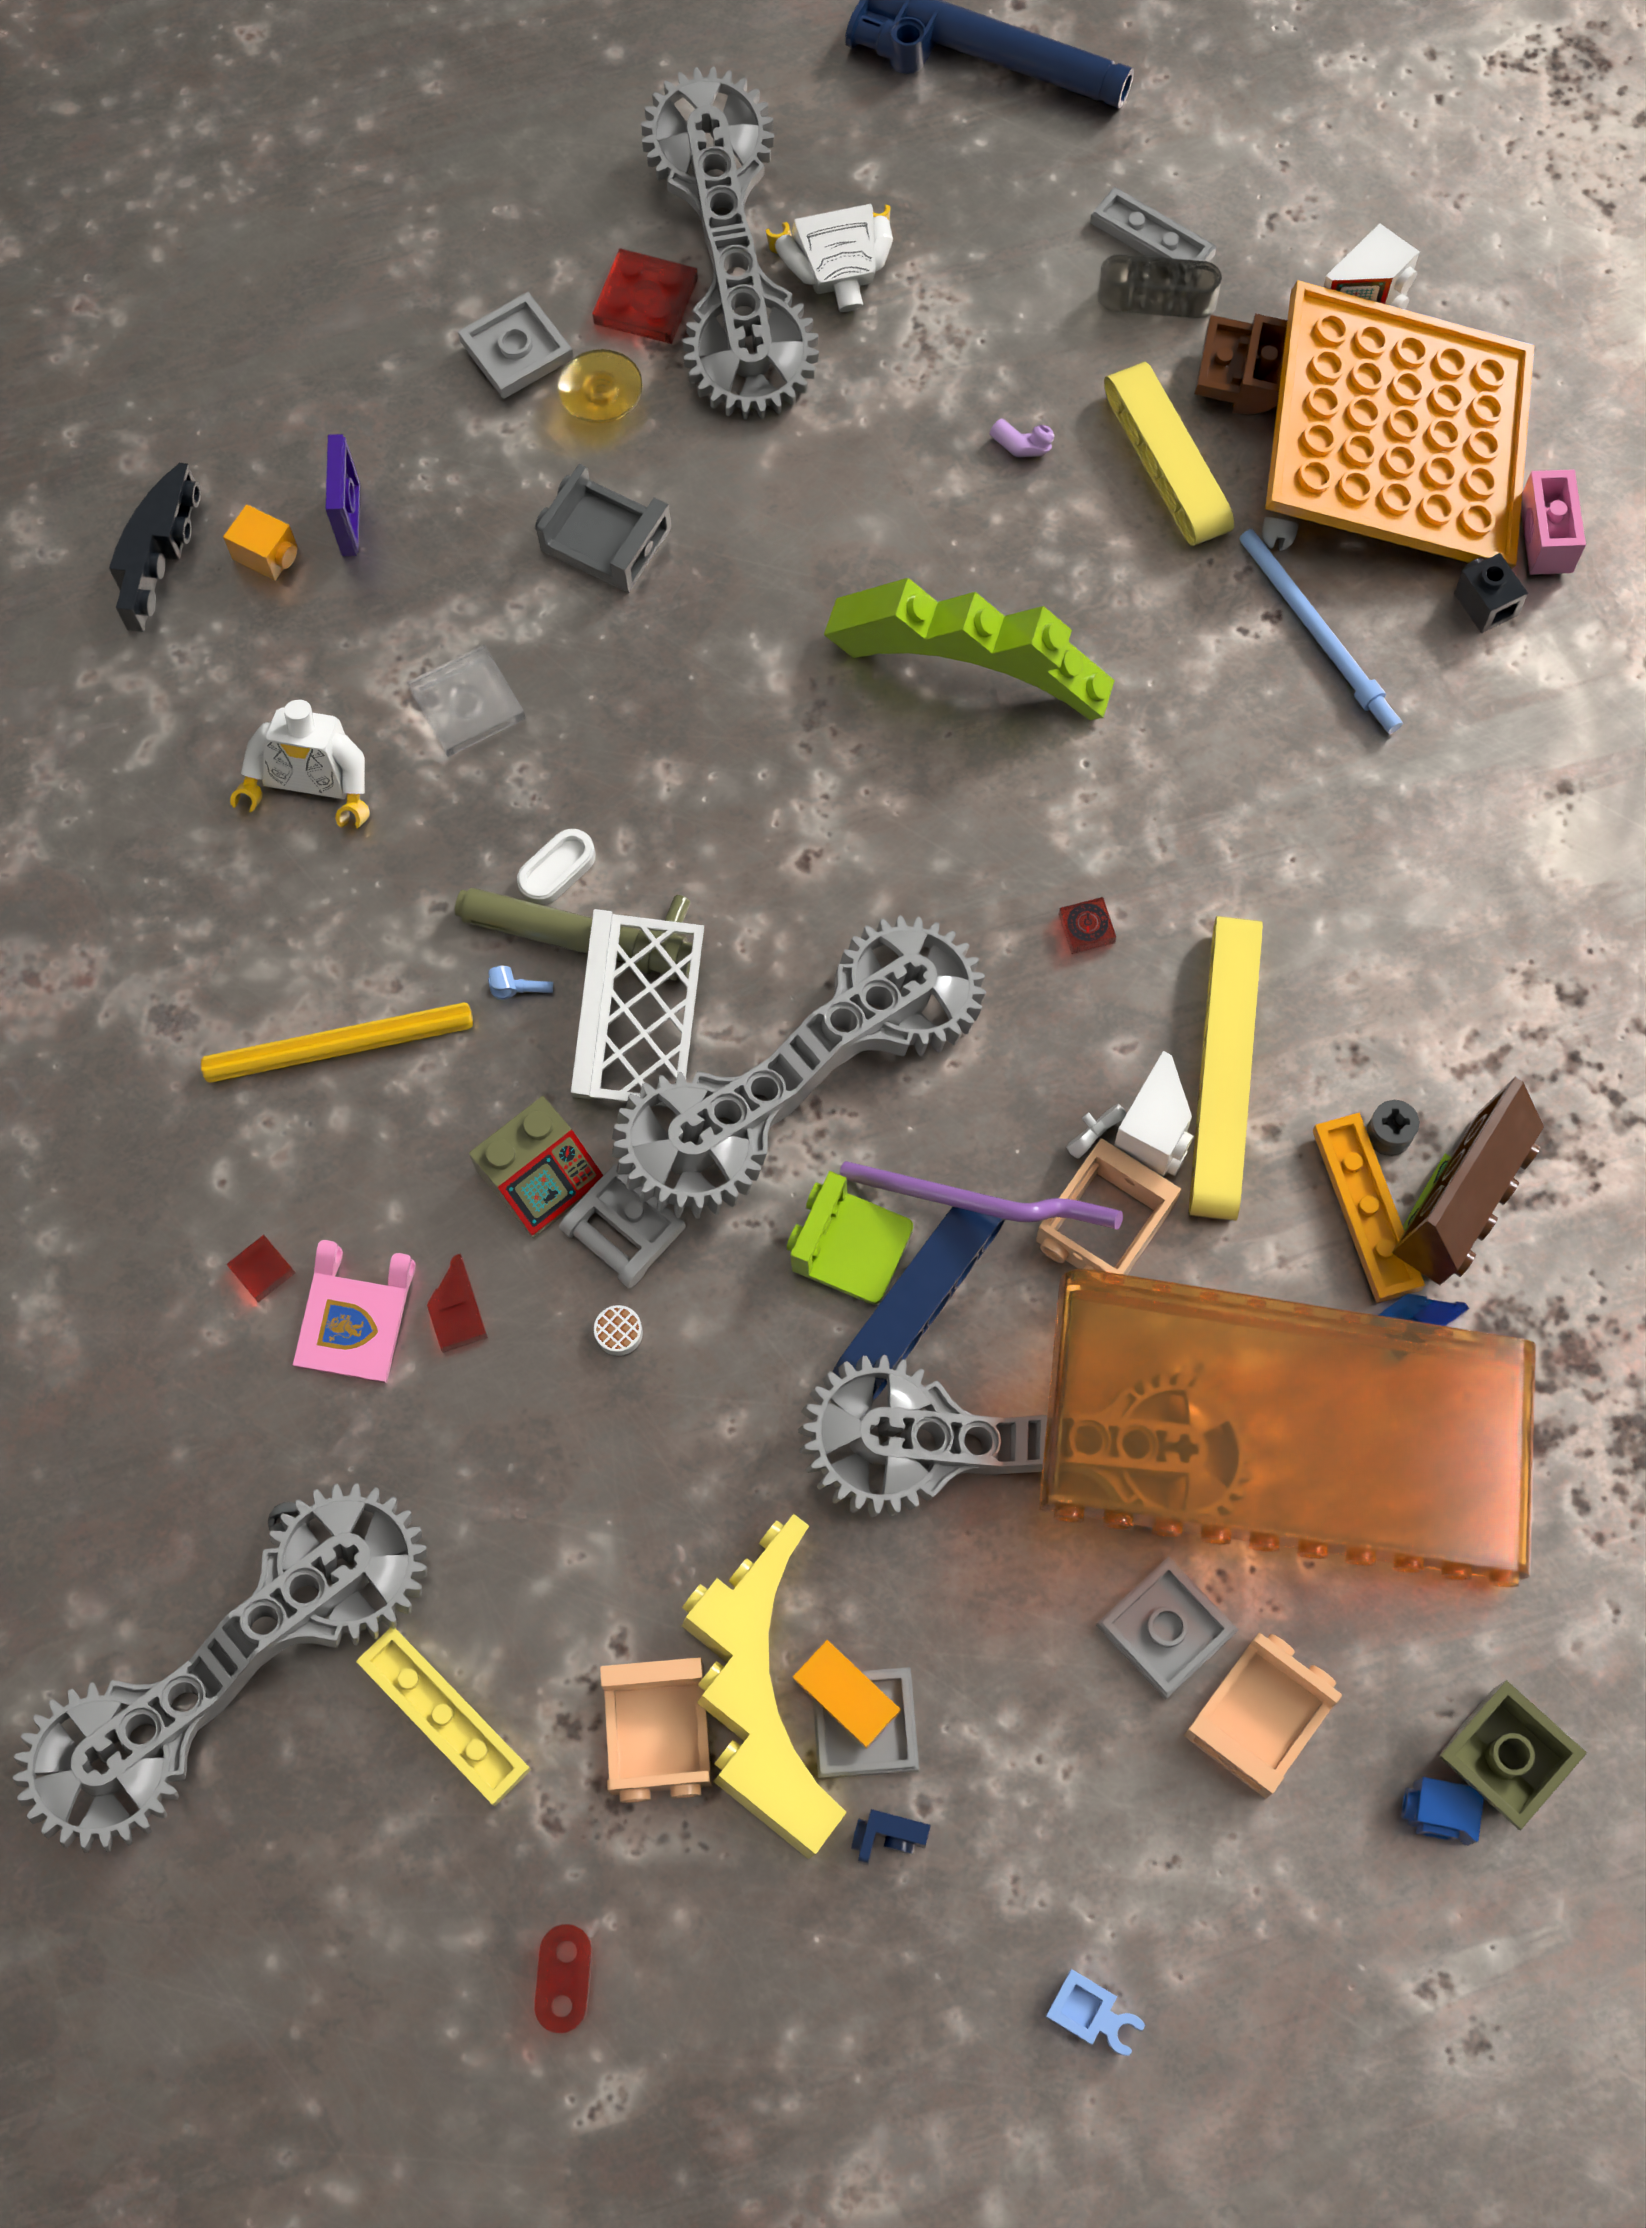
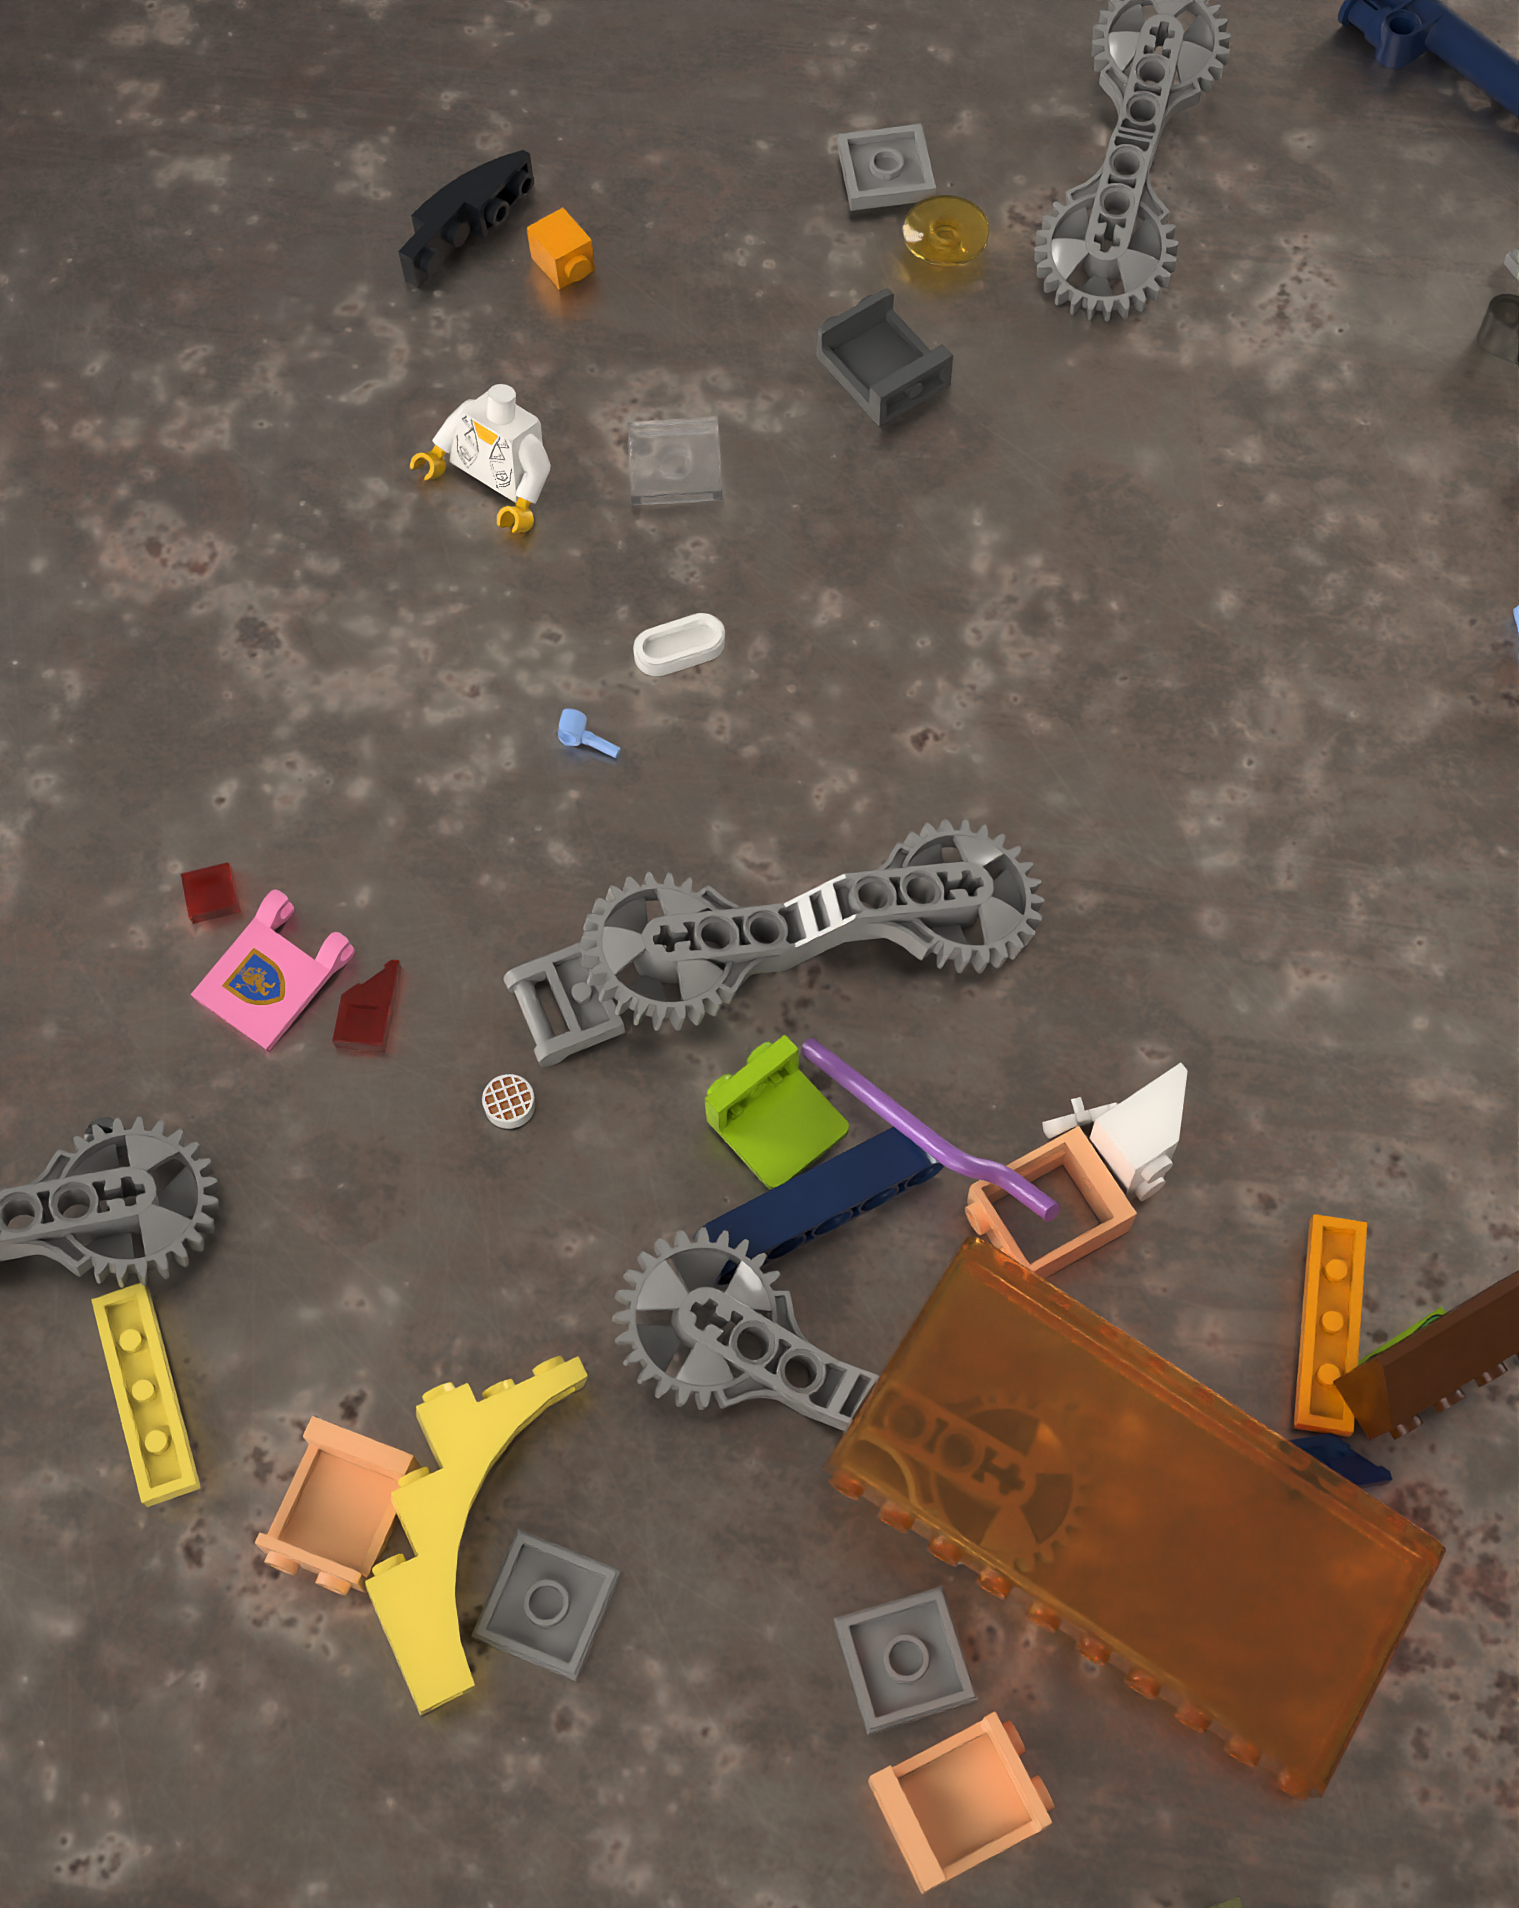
camera: 25 degrees right, 5 degrees down
yellow axle [201,1002,473,1083] -> none
dark purple tile [325,434,360,556] -> none
olive cylinder [455,887,693,981] -> none
olive slope [469,1096,604,1239] -> none
clear red plate [534,1924,593,2034] -> none
white fence [571,909,704,1107] -> none
clear red plate [592,248,698,344] -> none
white torso [765,204,893,312] -> none
light orange tile [793,1640,901,1749] -> none
lime arch [824,578,1115,720] -> none
dark blue bracket [851,1809,931,1865] -> none
lavender arm [989,418,1054,457] -> none
clear red tile [1059,897,1116,954] -> none
light yellow beam [1104,362,1234,546] -> none
light yellow beam [1189,916,1263,1221] -> none
dark grey wheel [1366,1099,1420,1156] -> none

